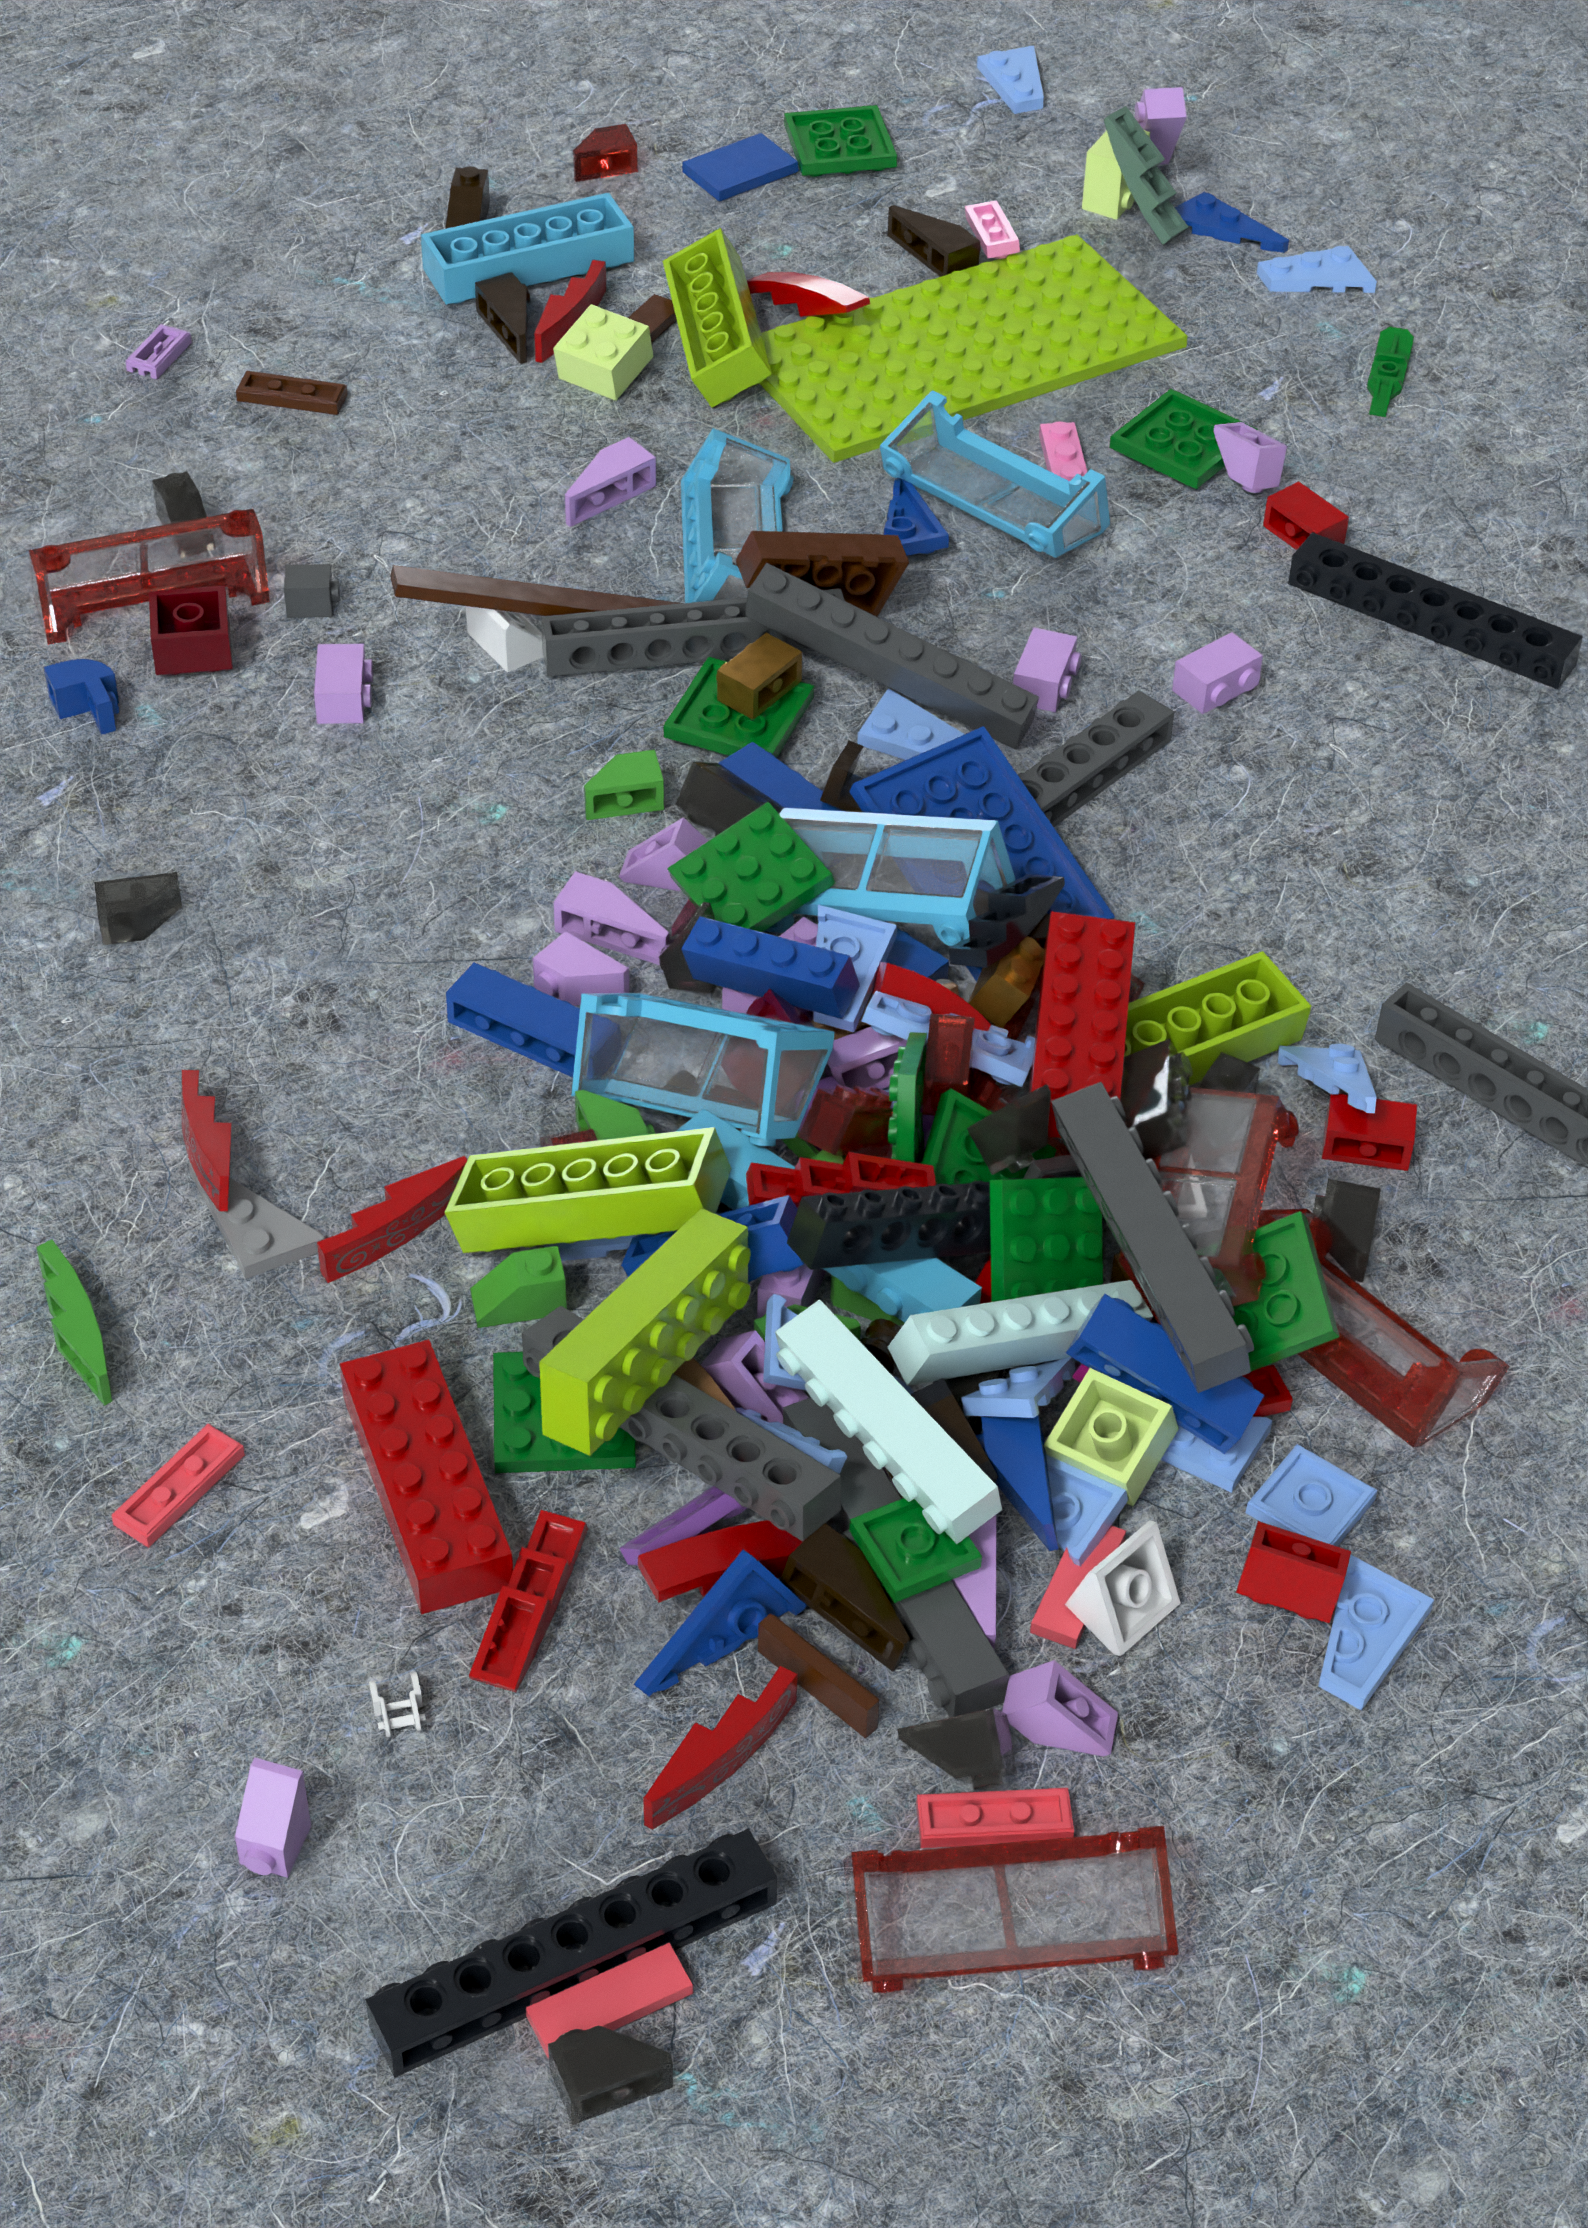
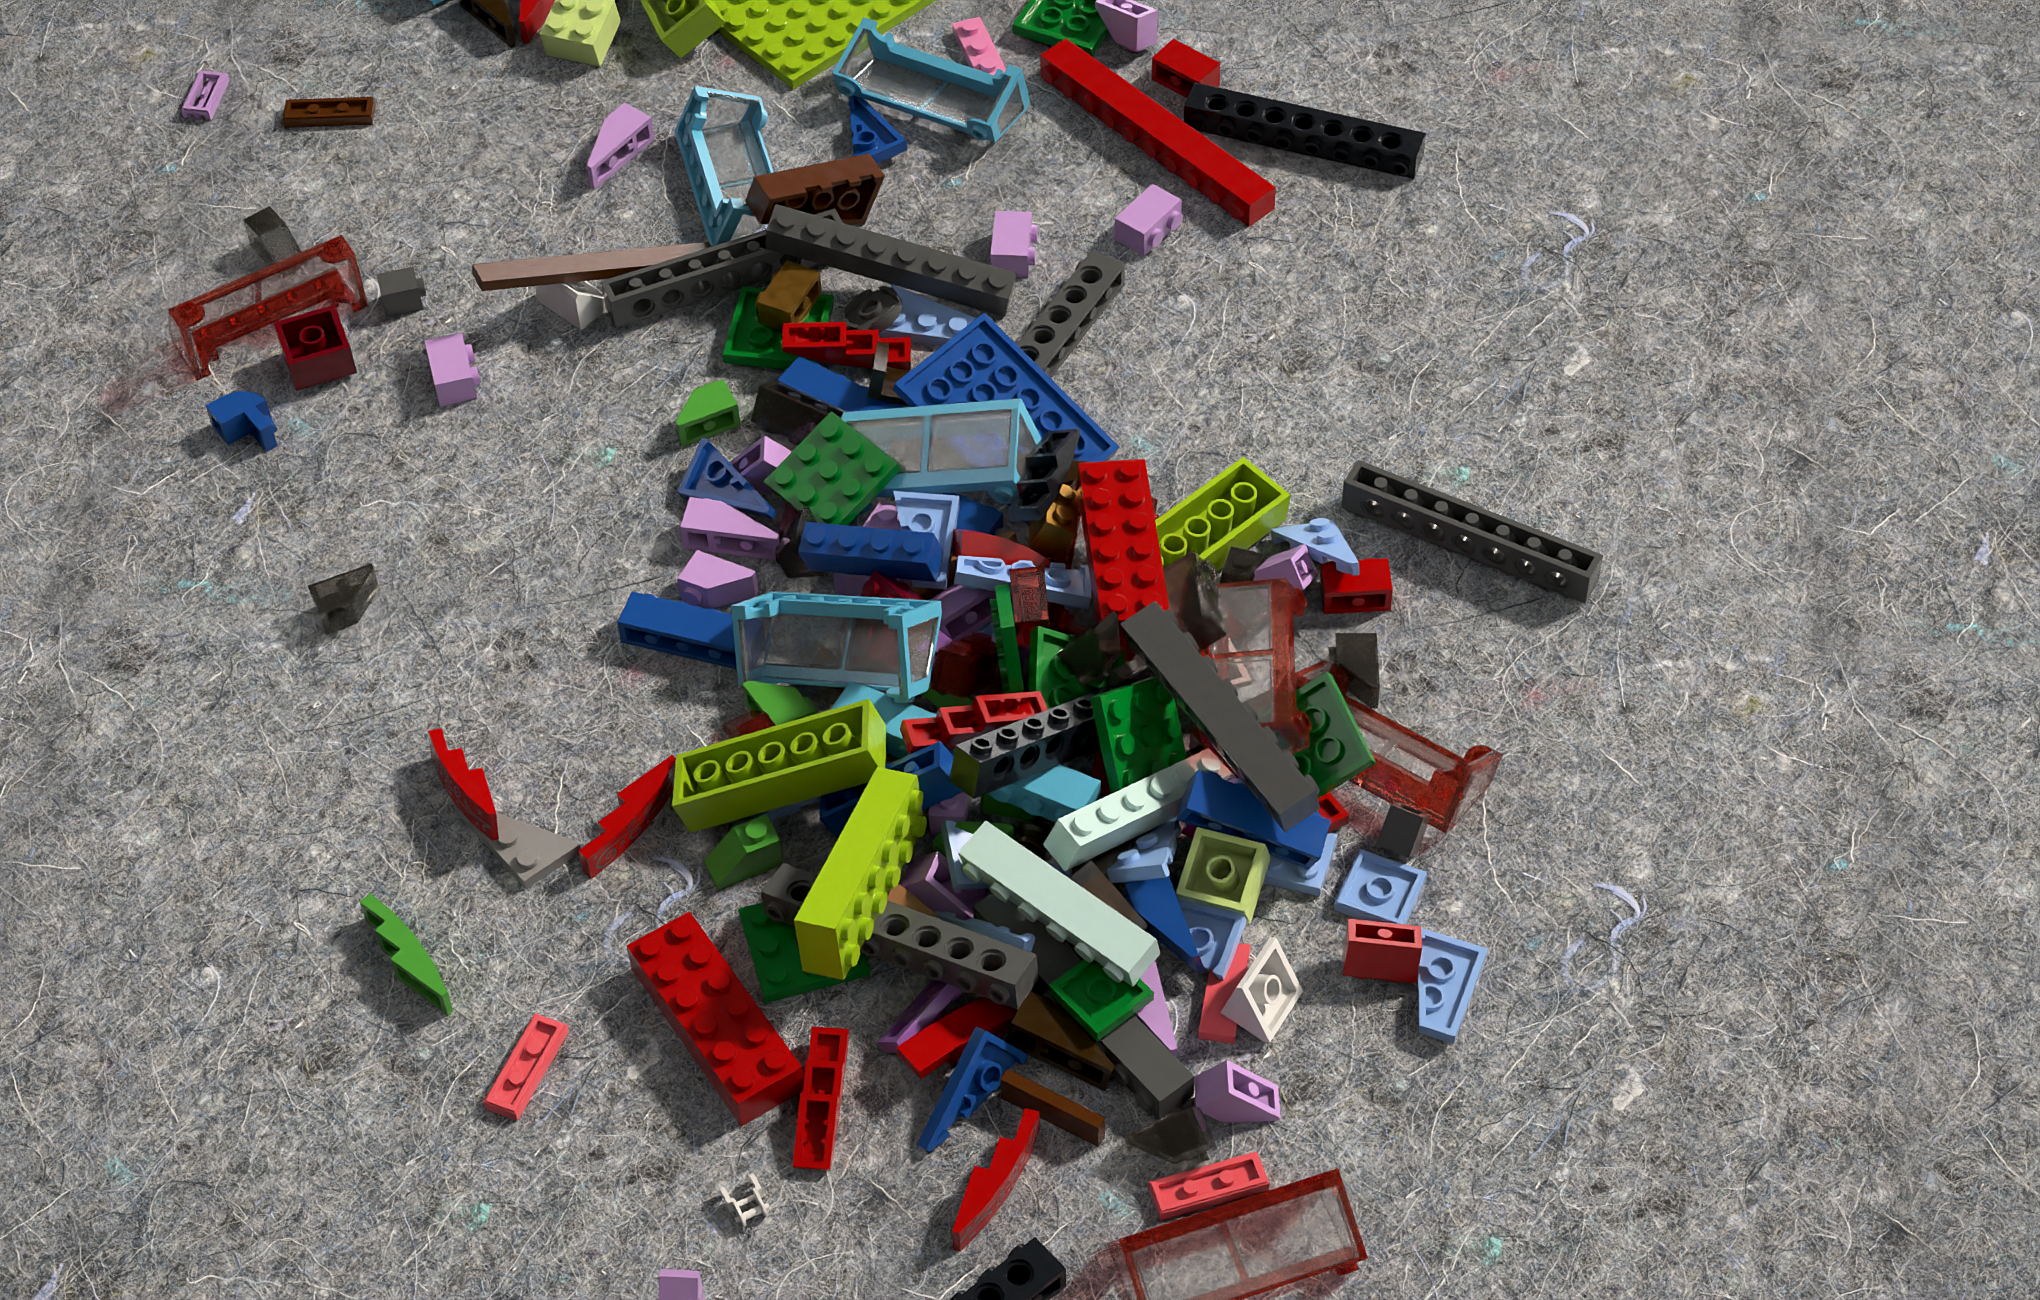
camera: 10 degrees left, 5 degrees up
none -> blue wing [677,437,776,519]
none -> red slope [782,322,911,370]
none -> dark grey tile [842,286,902,333]
none -> red brick [1040,38,1276,227]
none -> lavender brick [1254,544,1318,603]
none -> dark grey brick [1376,802,1431,860]

